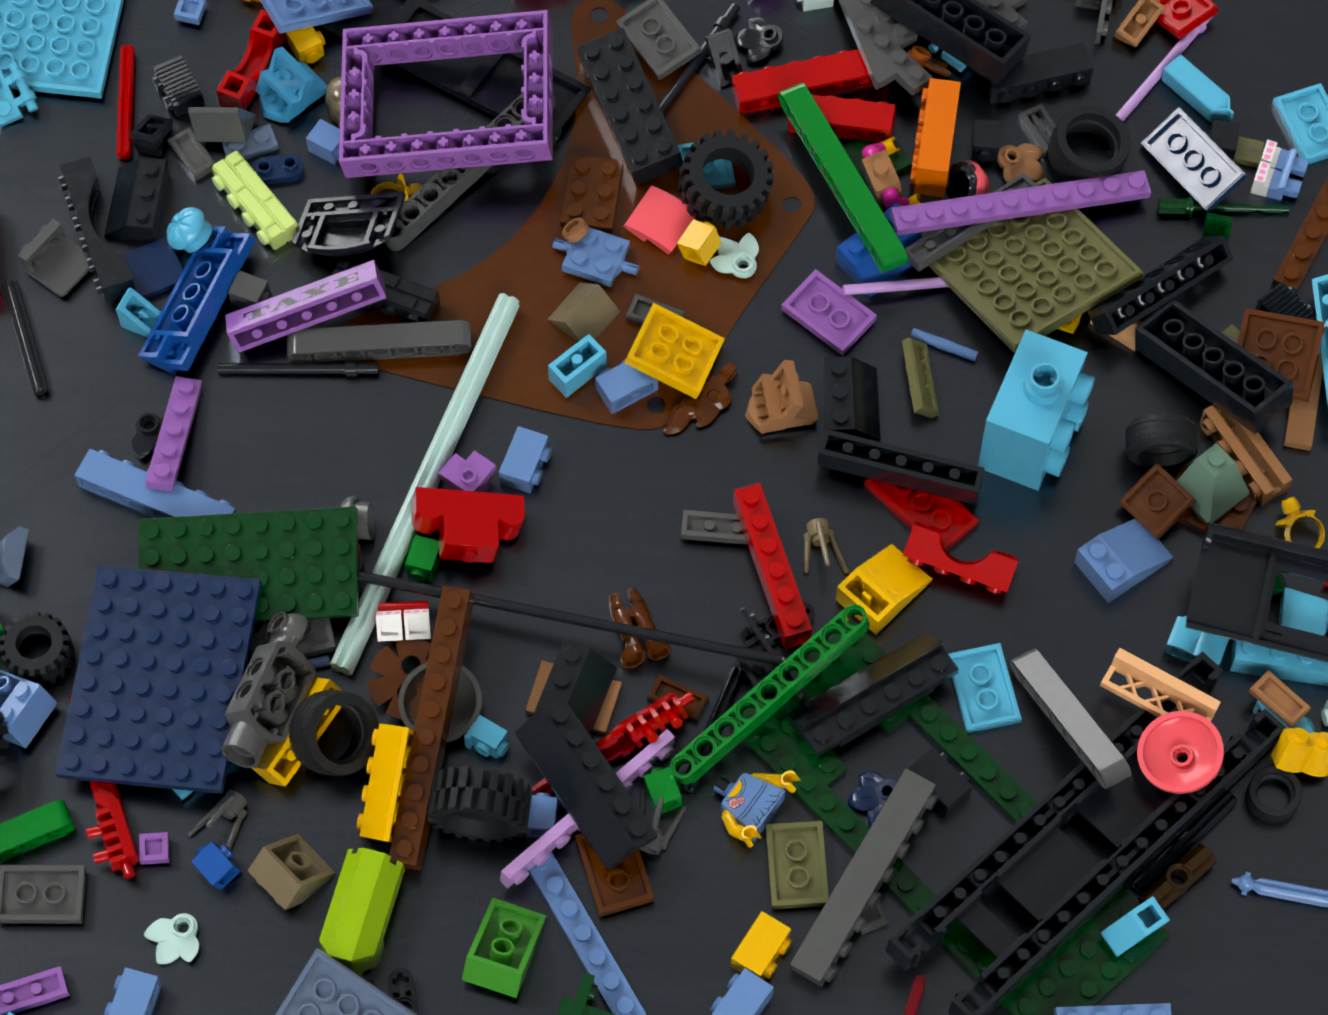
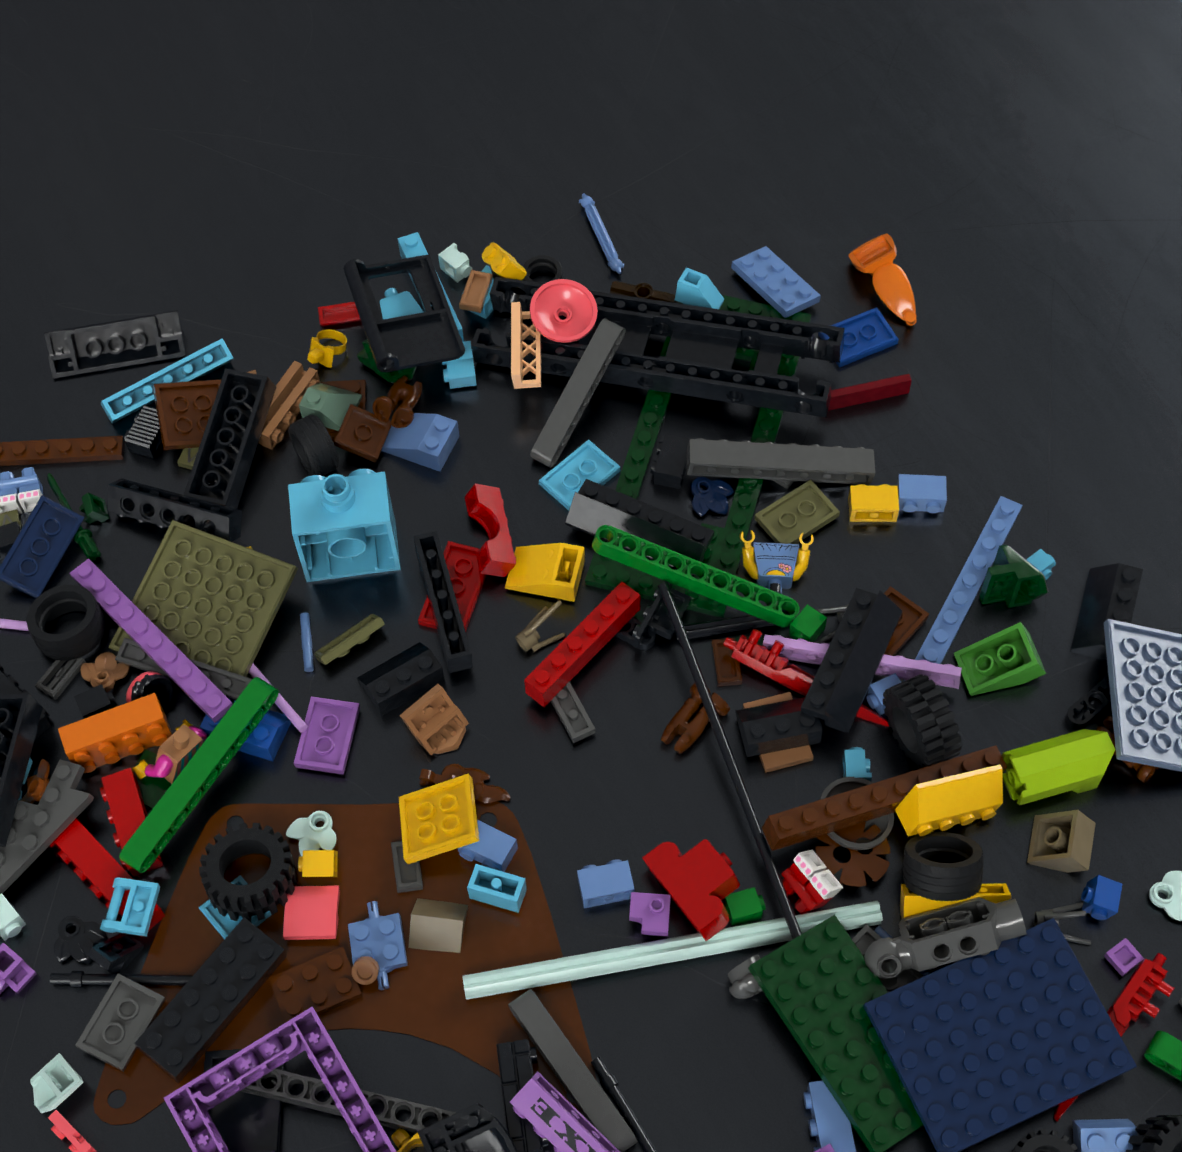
camera: 120 degrees left, 5 degrees down
none -> medium azure plate [100,877,160,937]
none -> reddish brown piece [373,375,422,428]

